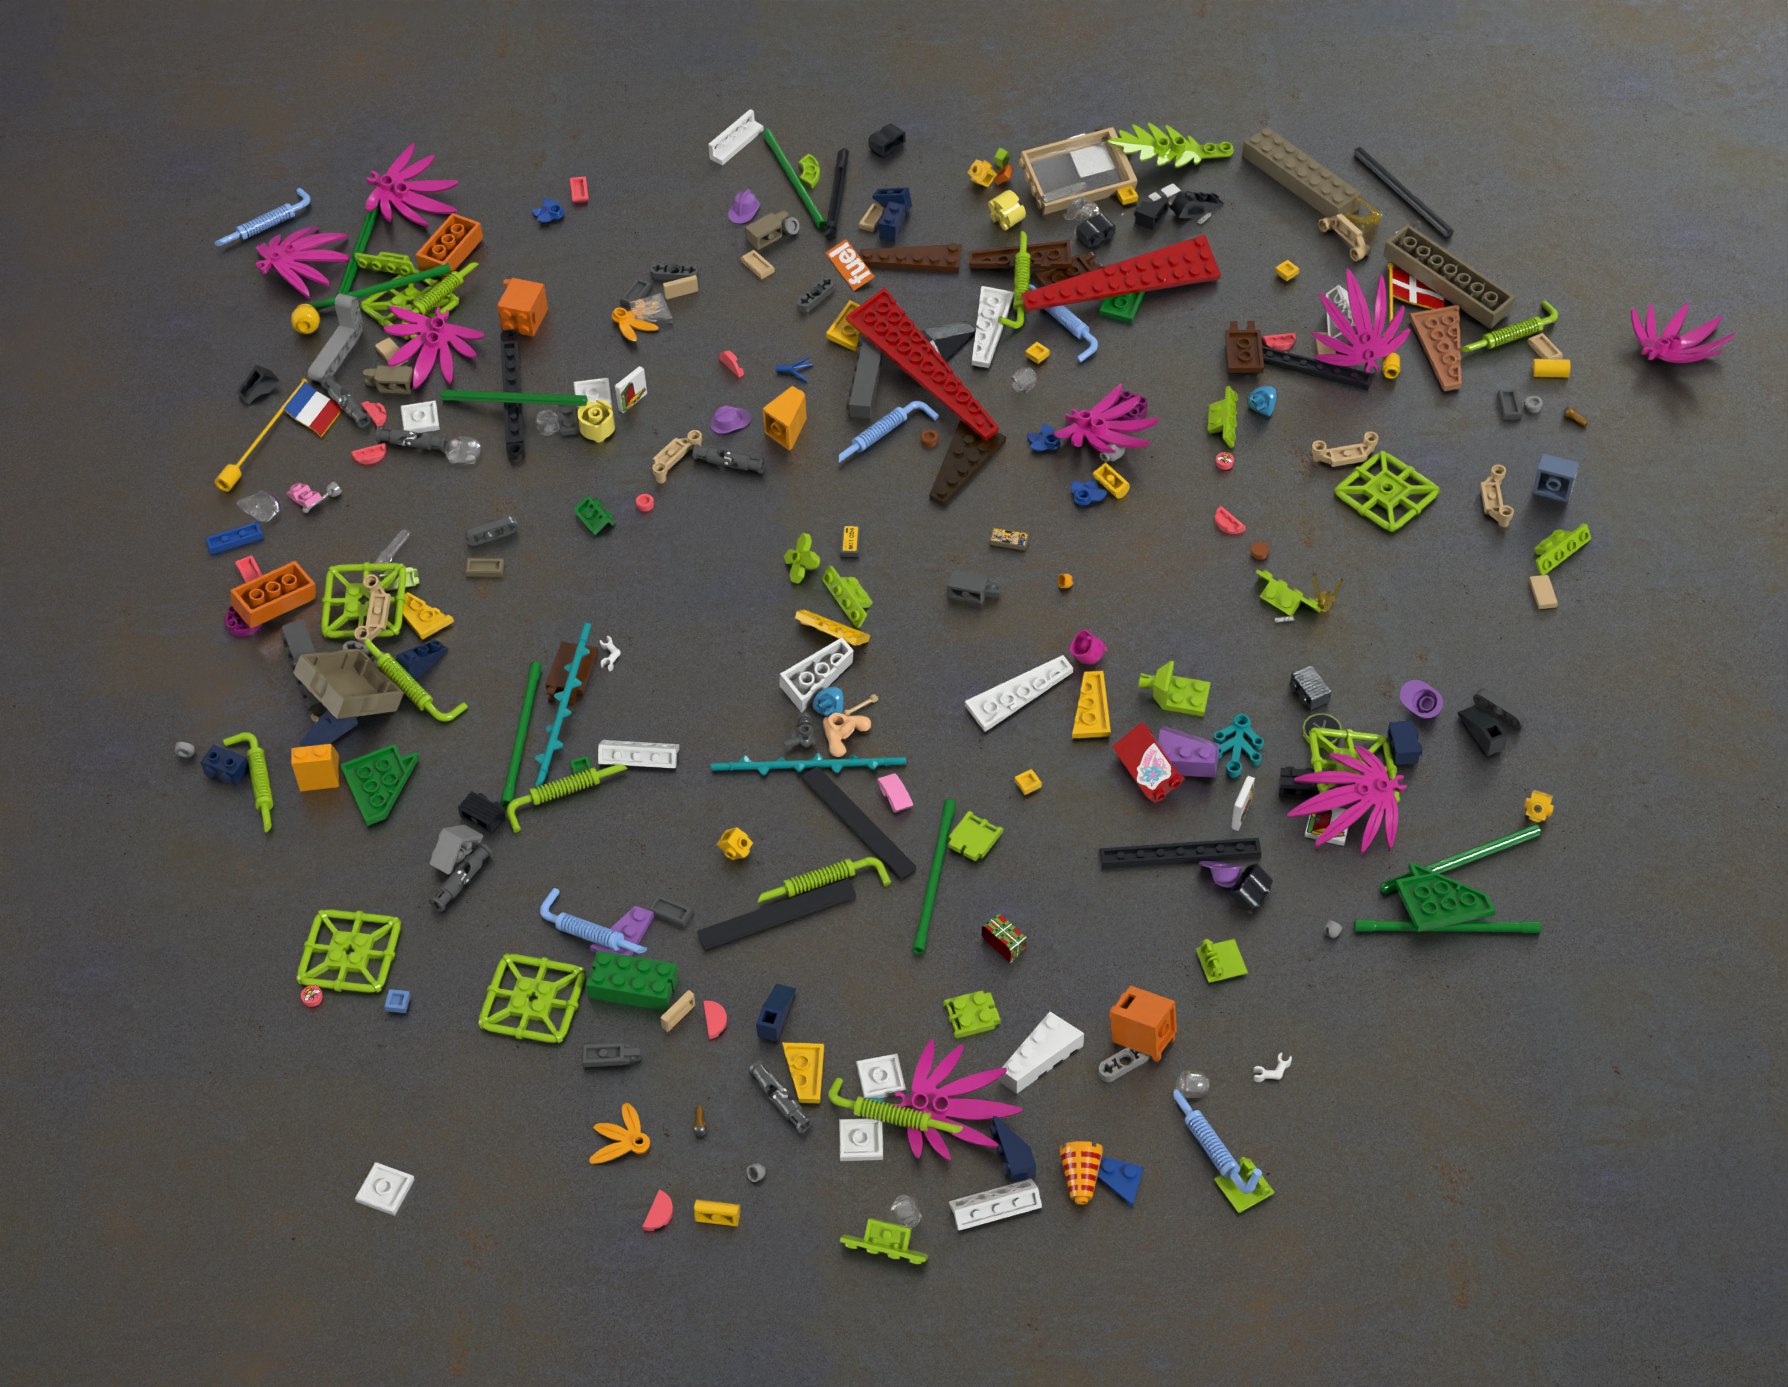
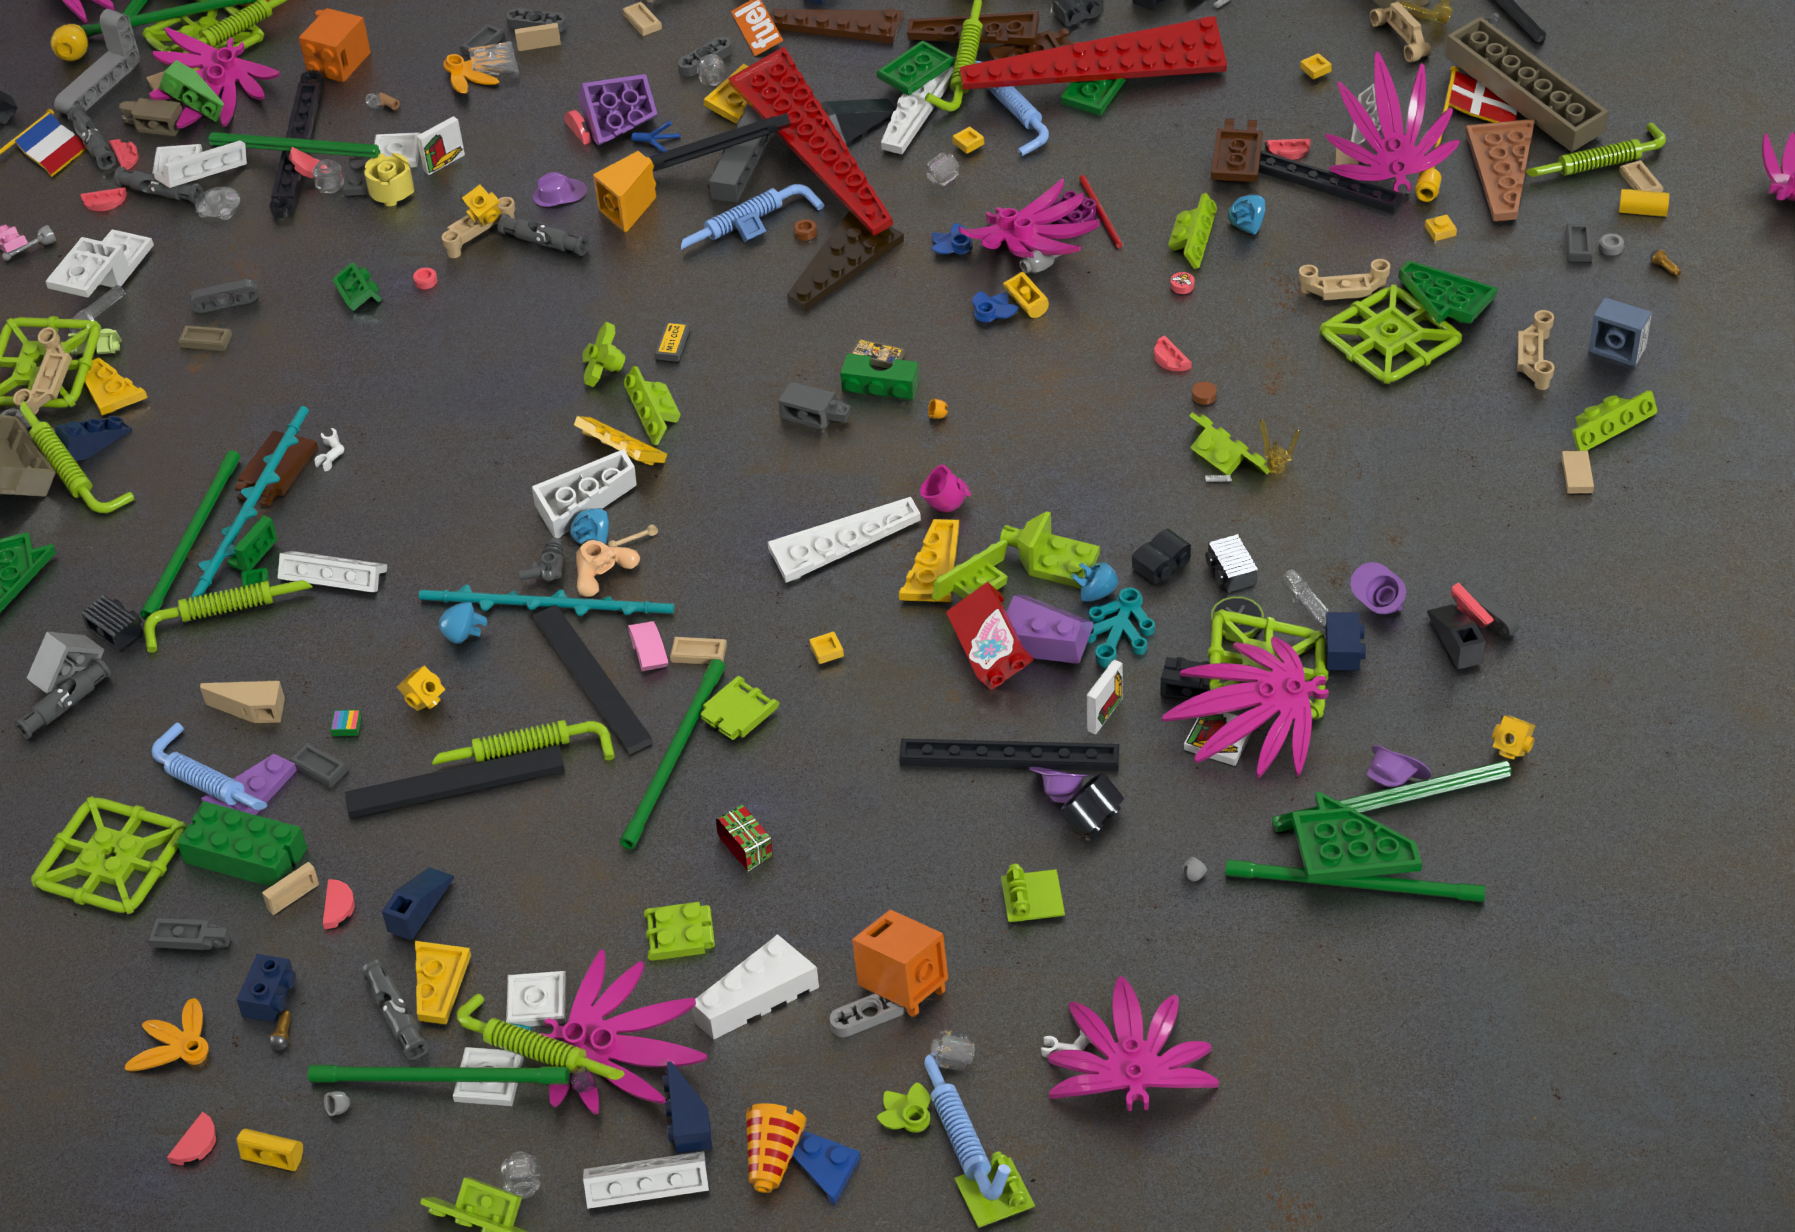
camera: 10 degrees right, 5 degrees down
none -> white bracket [45,229,154,298]
none -> white fence [154,141,247,188]
none -> bright green slope [158,60,224,122]
none -> tan slope [200,681,285,723]
none -> green bracket [228,515,278,571]
none -> dark blue brick [237,954,296,1022]
none -> coral tile [289,147,334,179]
none -> green piece [308,1065,570,1085]
none -> tile [330,709,362,736]
none -> arm [365,92,400,110]
none -> dark azure piece [438,602,487,644]
none -> yellow brick [462,184,501,227]
none -> clear purple hinge [571,1066,596,1093]
none -> medium lavender wedge [577,74,657,146]
none -> black piece [649,113,792,172]
none -> tan tile [670,637,727,664]
none -> clear head [696,54,727,87]
none -> medium blue plate [734,211,766,243]
none -> green arch [840,353,920,400]
none -> green tile [876,41,955,96]
none -> lime plate [877,1082,931,1132]
none -> lime bracket [932,539,1008,601]
none -> dark pink plant [1048,976,1219,1111]
none -> dark azure piece [1070,562,1119,602]
none -> red axle [1079,175,1123,248]
none -> black brick [1132,528,1191,584]
none -> clear axle [1283,569,1329,629]
none -> medium lavender piece [1367,745,1432,787]
none -> green wing [1398,260,1498,324]
none -> yellow plate [1425,215,1457,242]
none -> coral tile [1451,582,1494,628]

